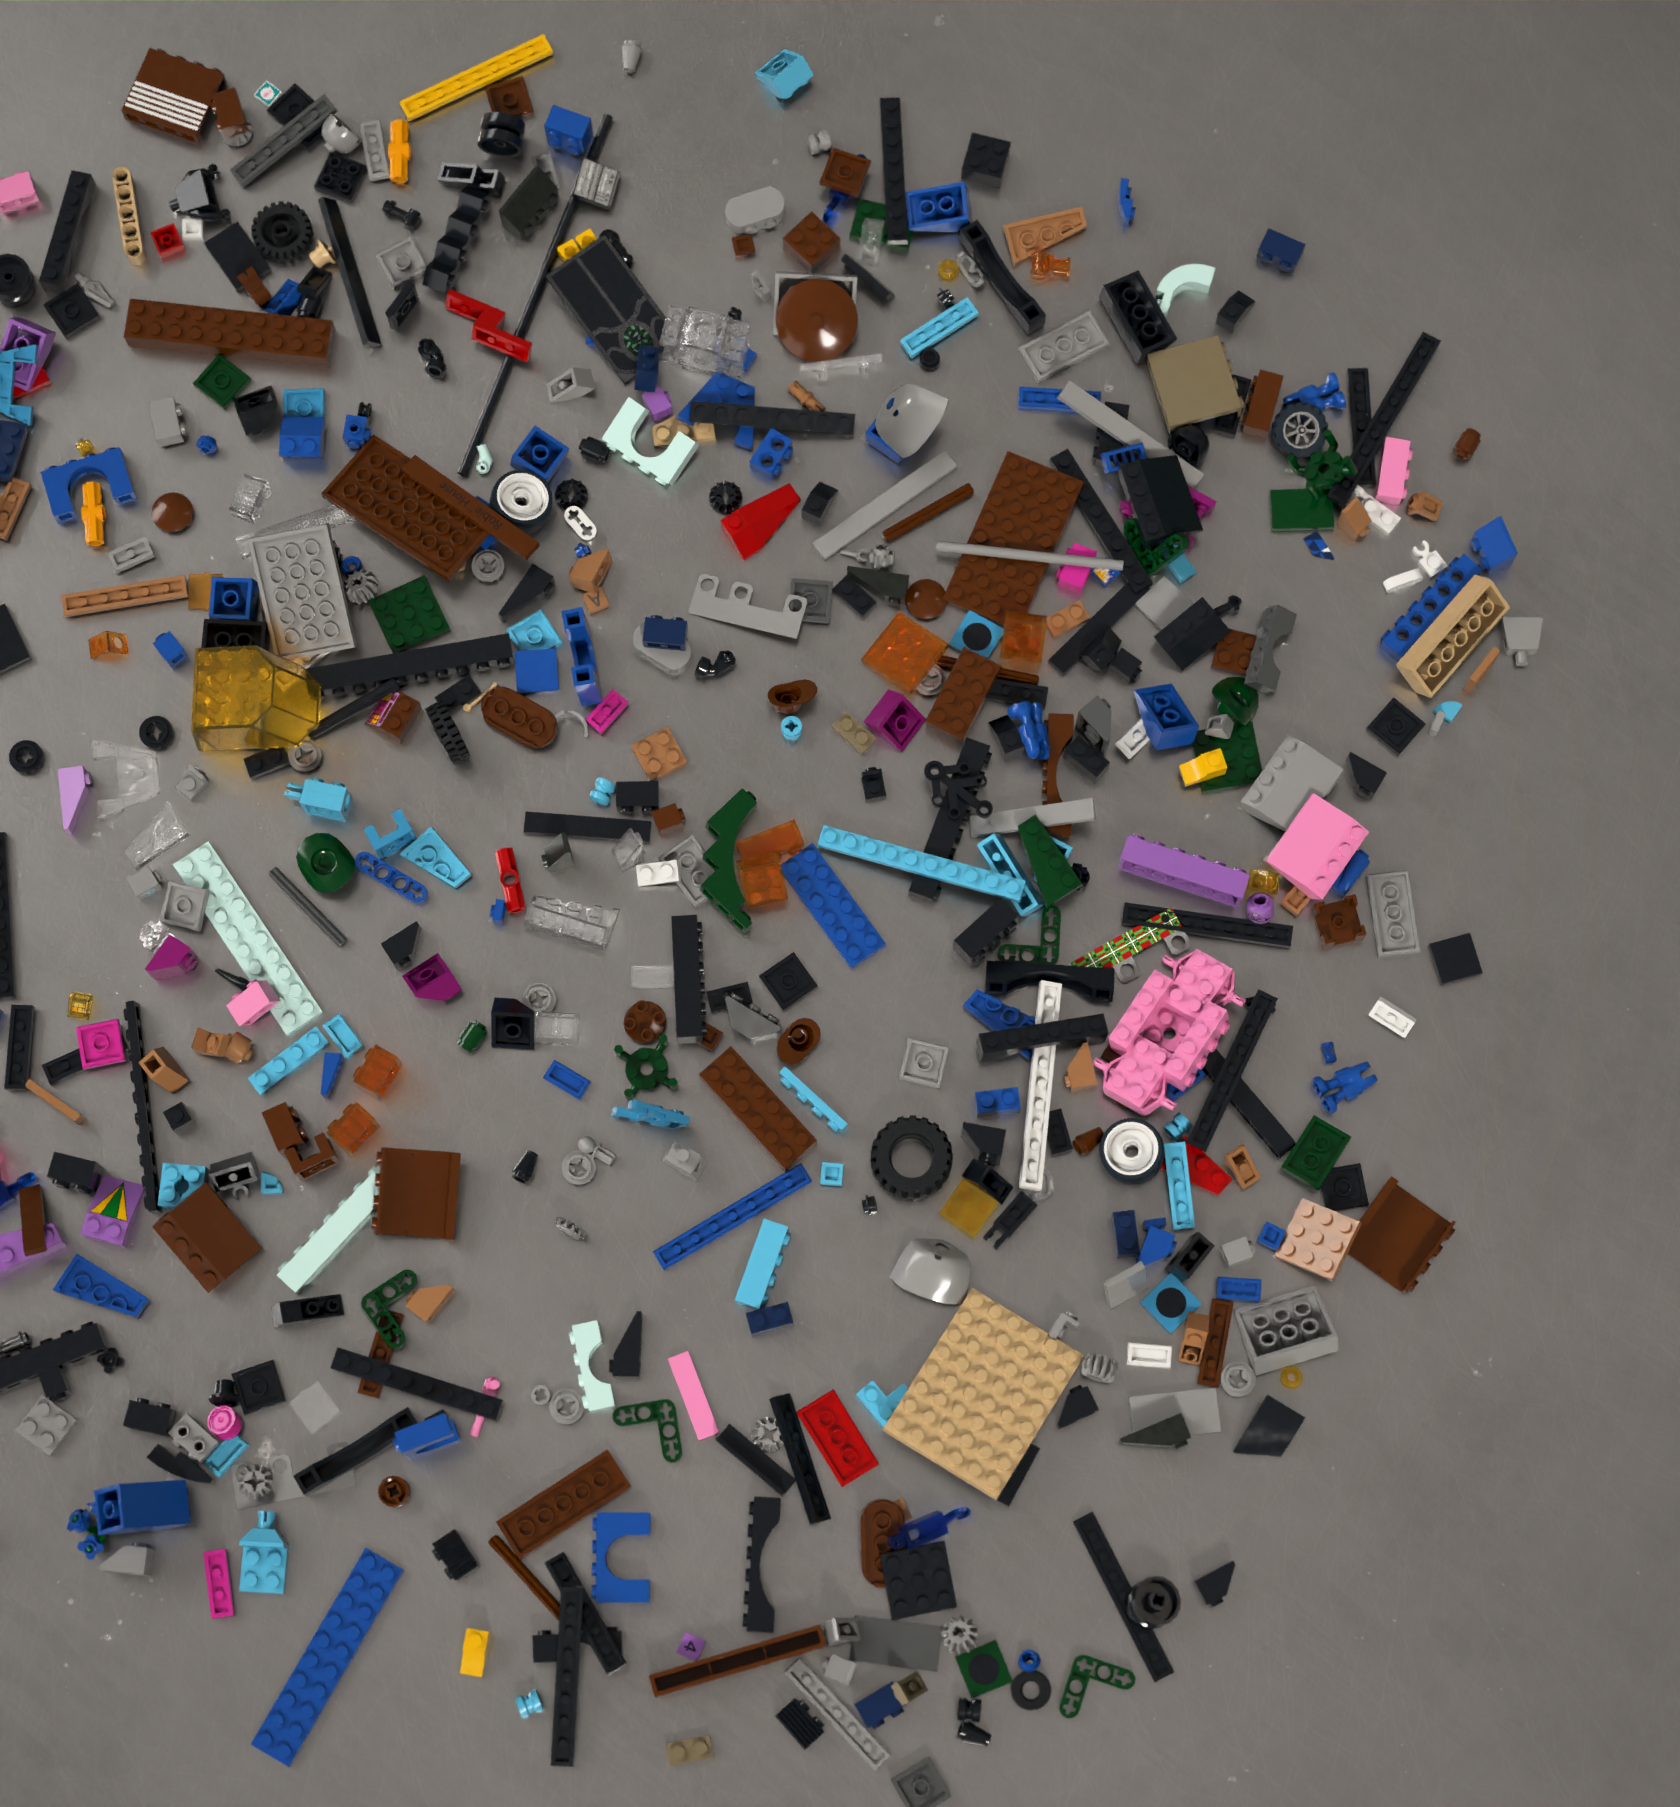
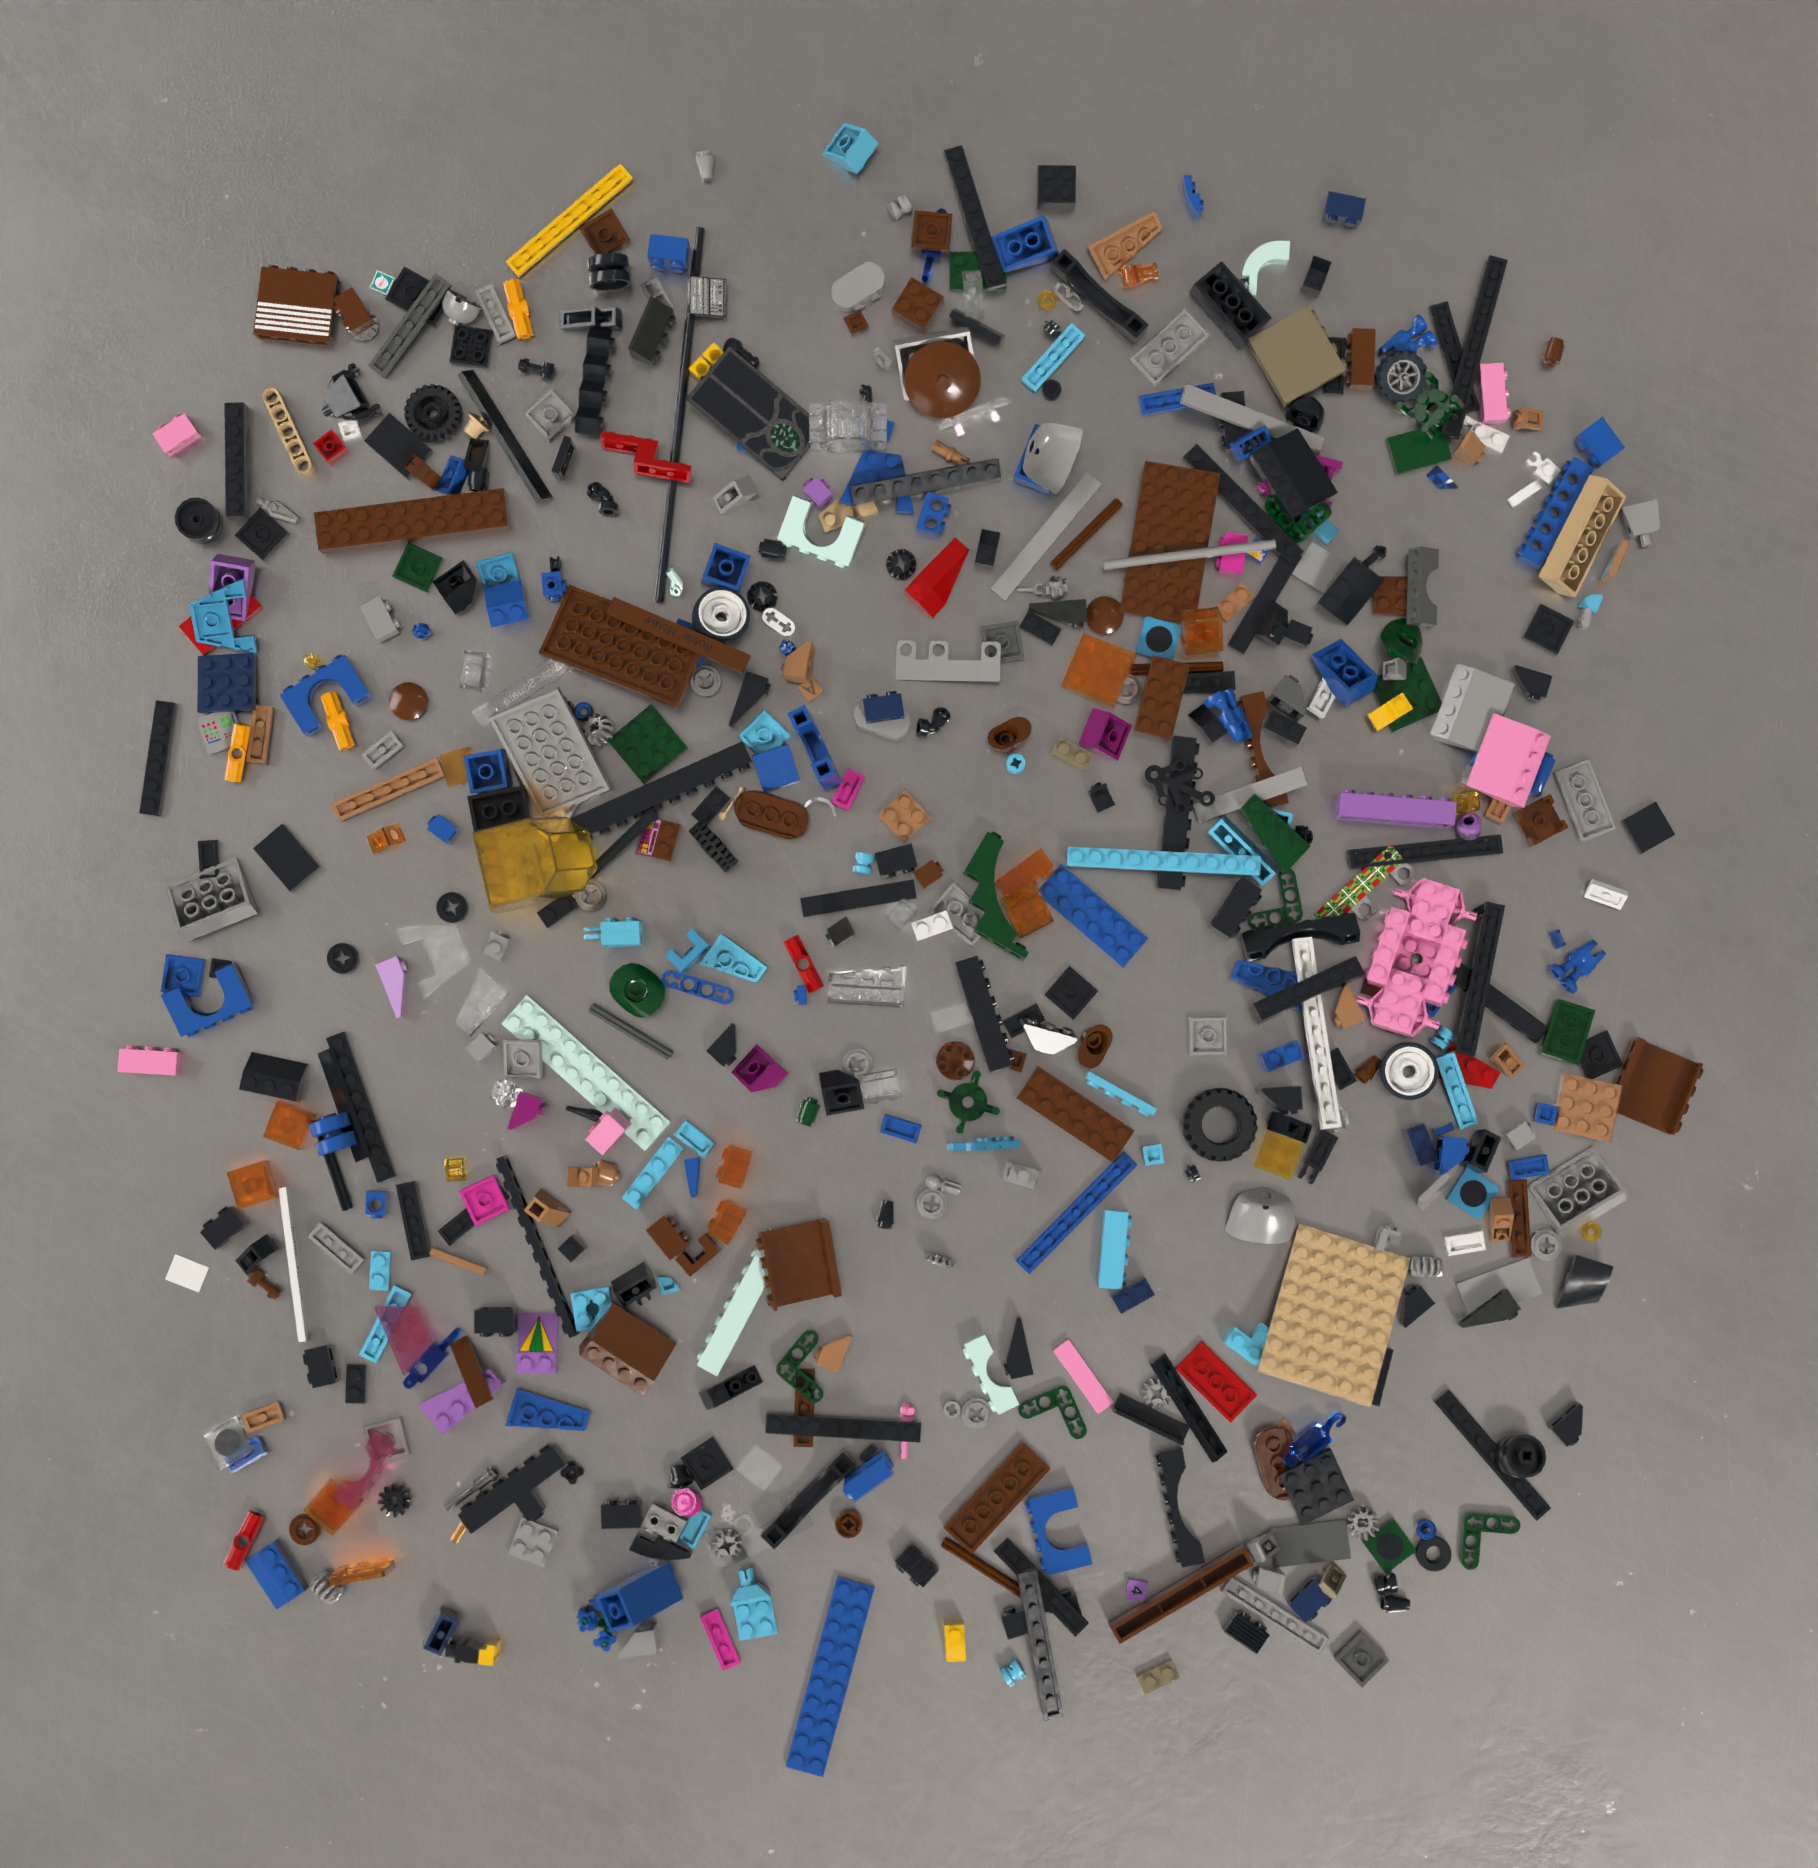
camera: 15 degrees left, 10 degrees up
dark blue brick [634,345,659,392] -> none

